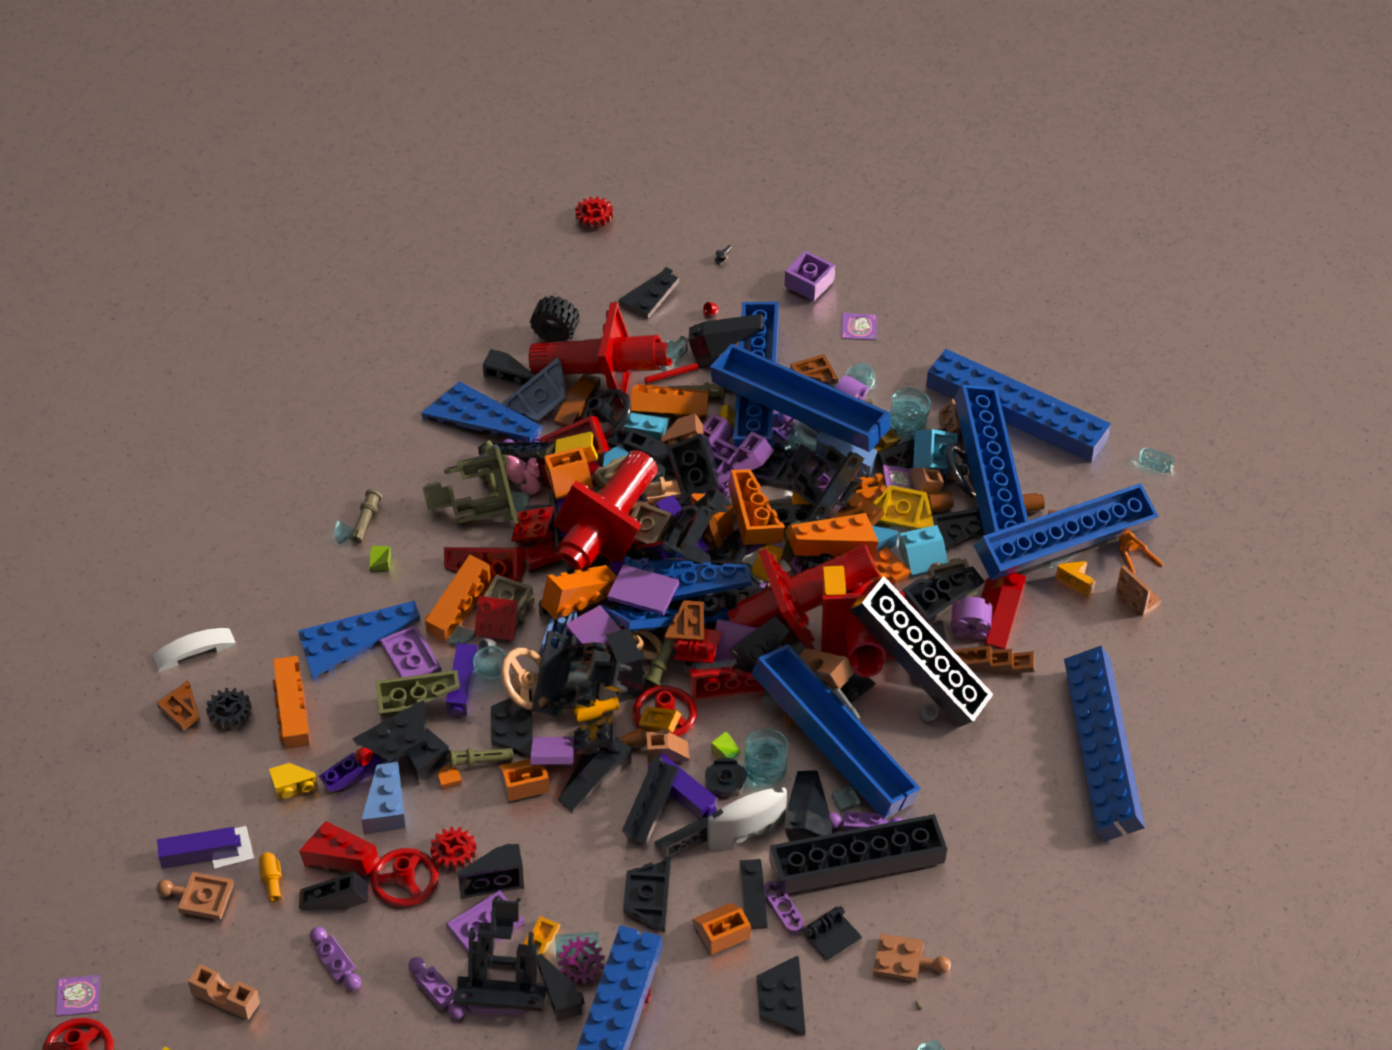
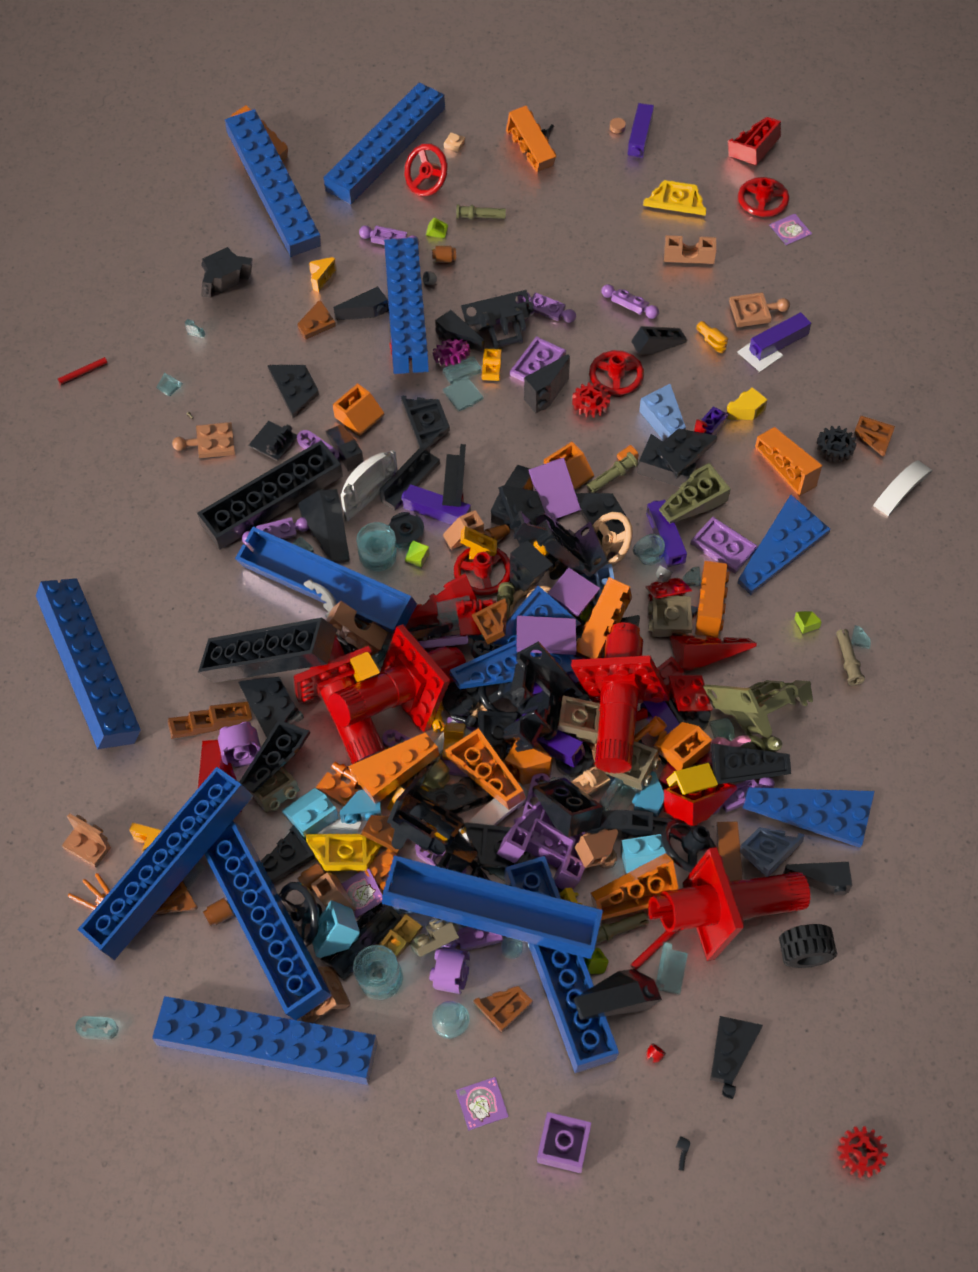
camera: 160 degrees right, 10 degrees up
red wedge [299,821,380,876] -> none
none -> clear light blue piece [443,377,483,412]

